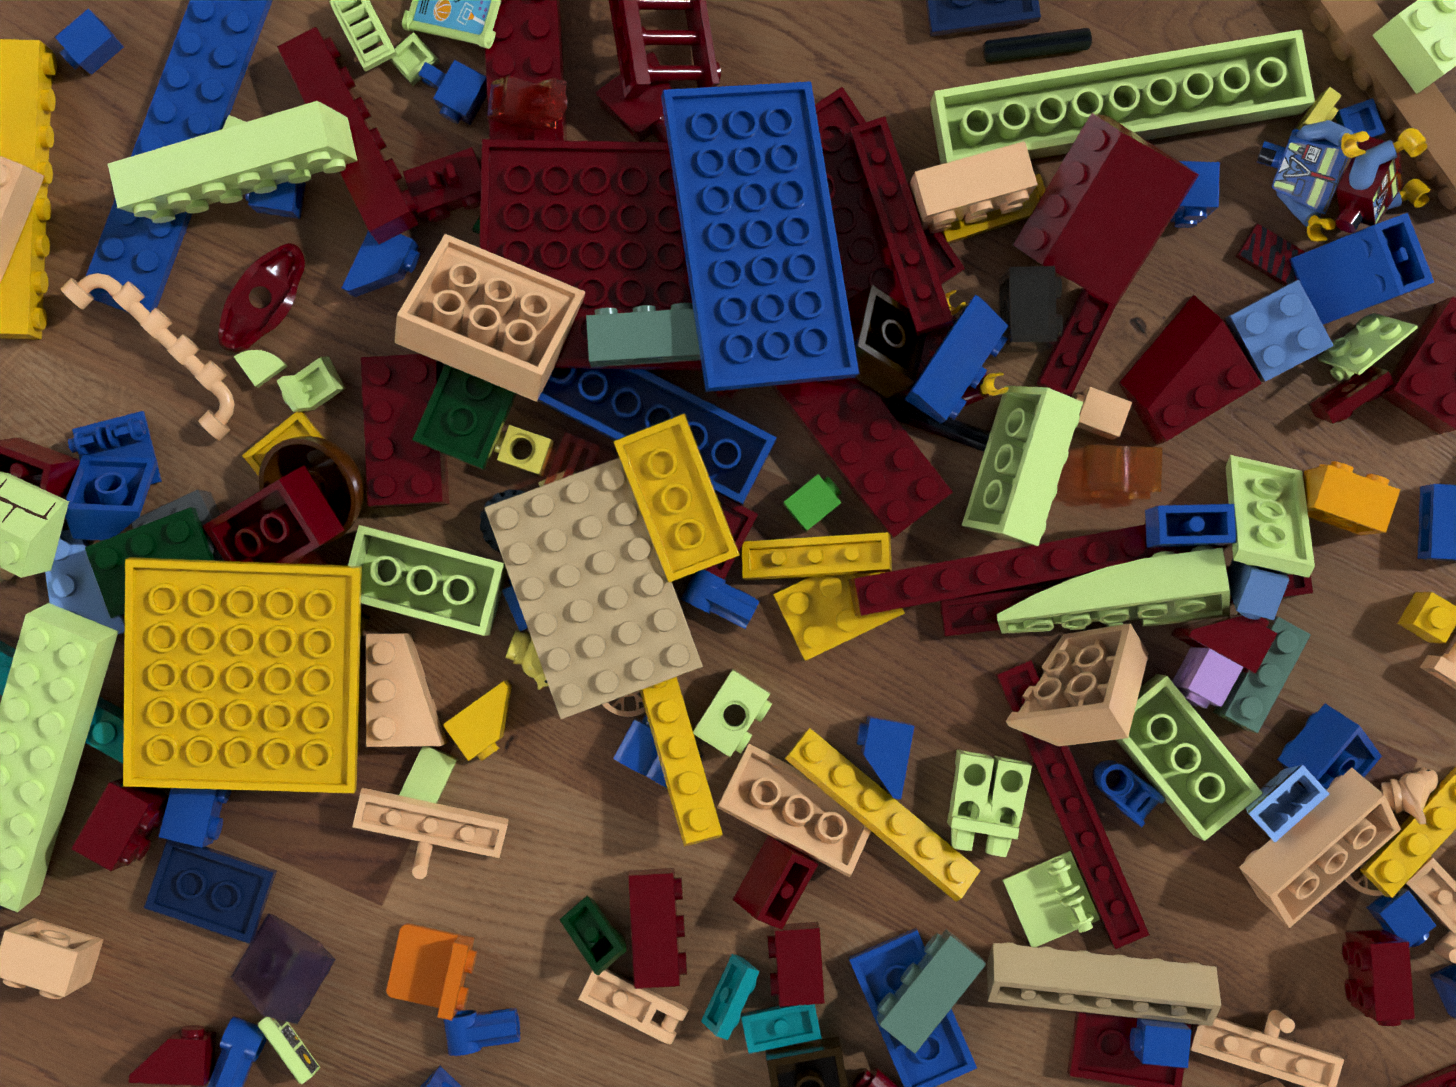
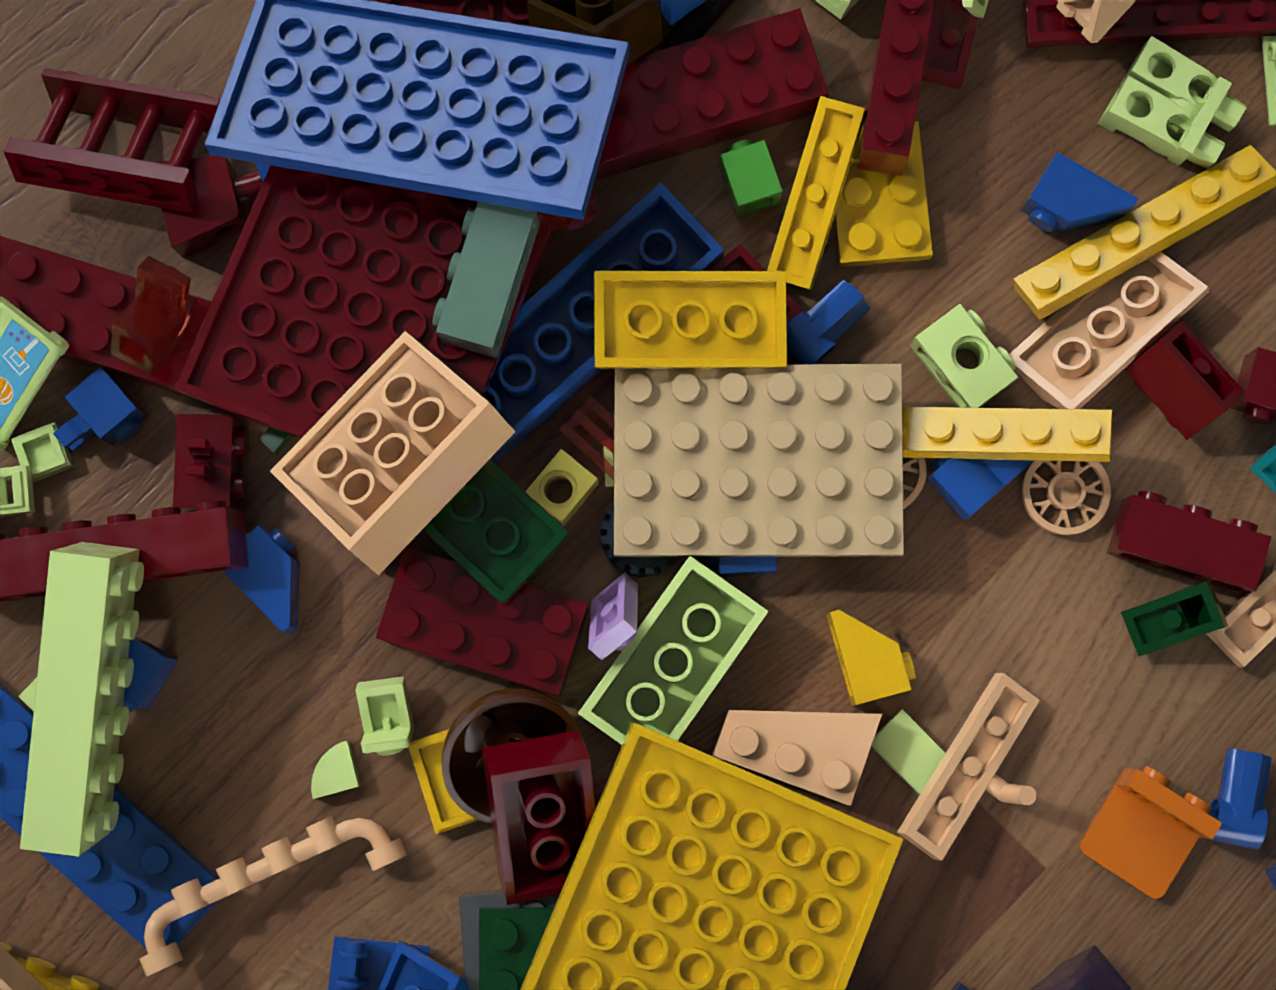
camera: 65 degrees left, 5 degrees down
dark red piece [218,243,305,352] -> none
light yellow animal [505,630,548,690] -> none
none -> lavender plate [588,572,638,660]
none -> light nougat wheel [1021,460,1111,535]

